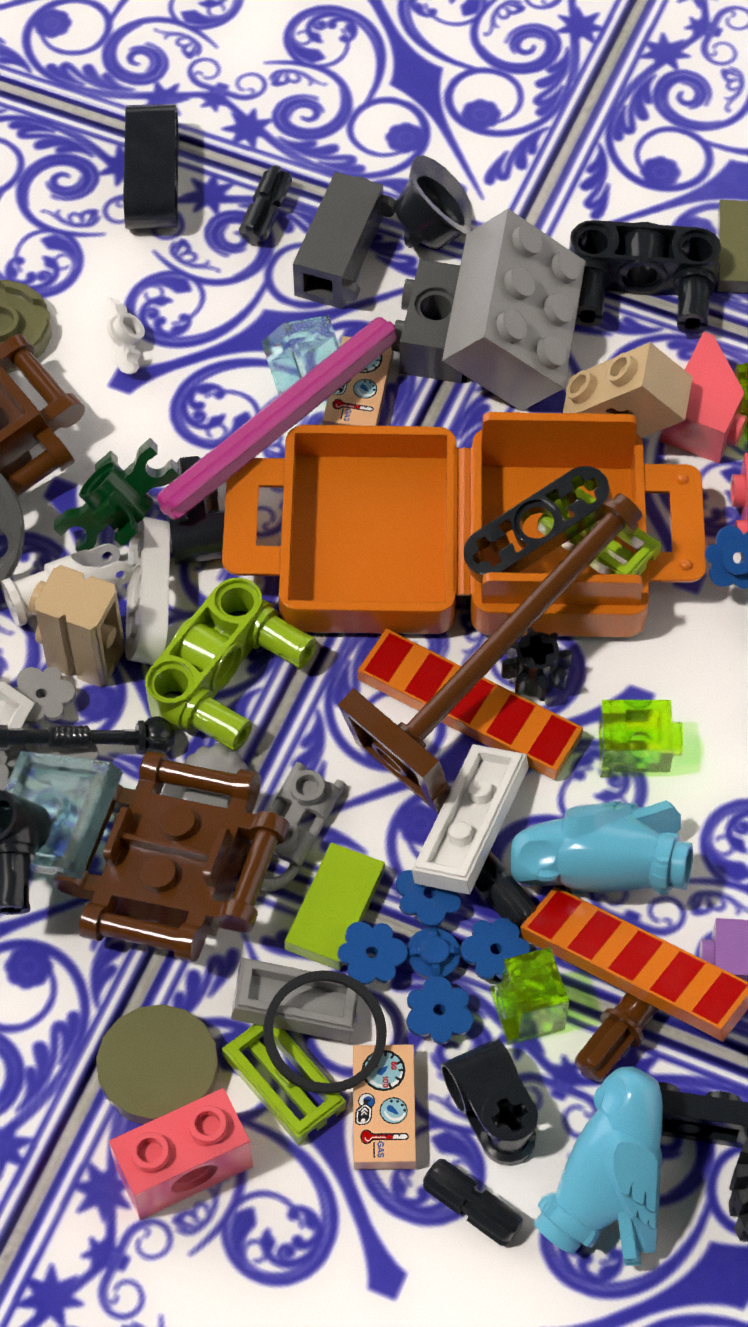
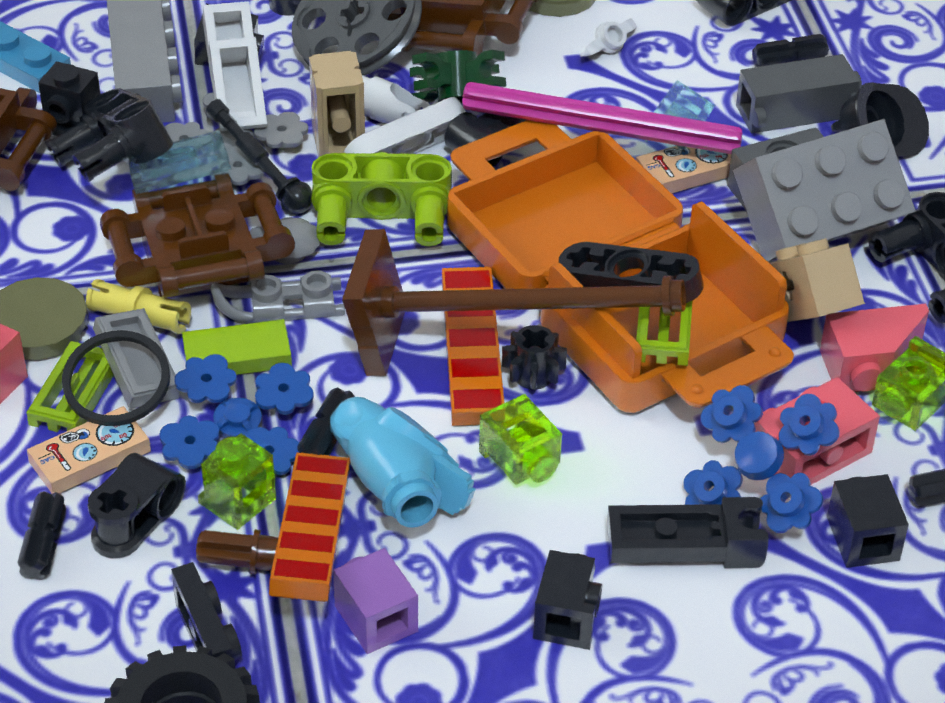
camera: 55 degrees right, 15 degrees down
white tile [412,744,529,895] -> none
medium azure animal [534,1066,663,1266] -> none
none -> light yellow pin [86,279,191,334]

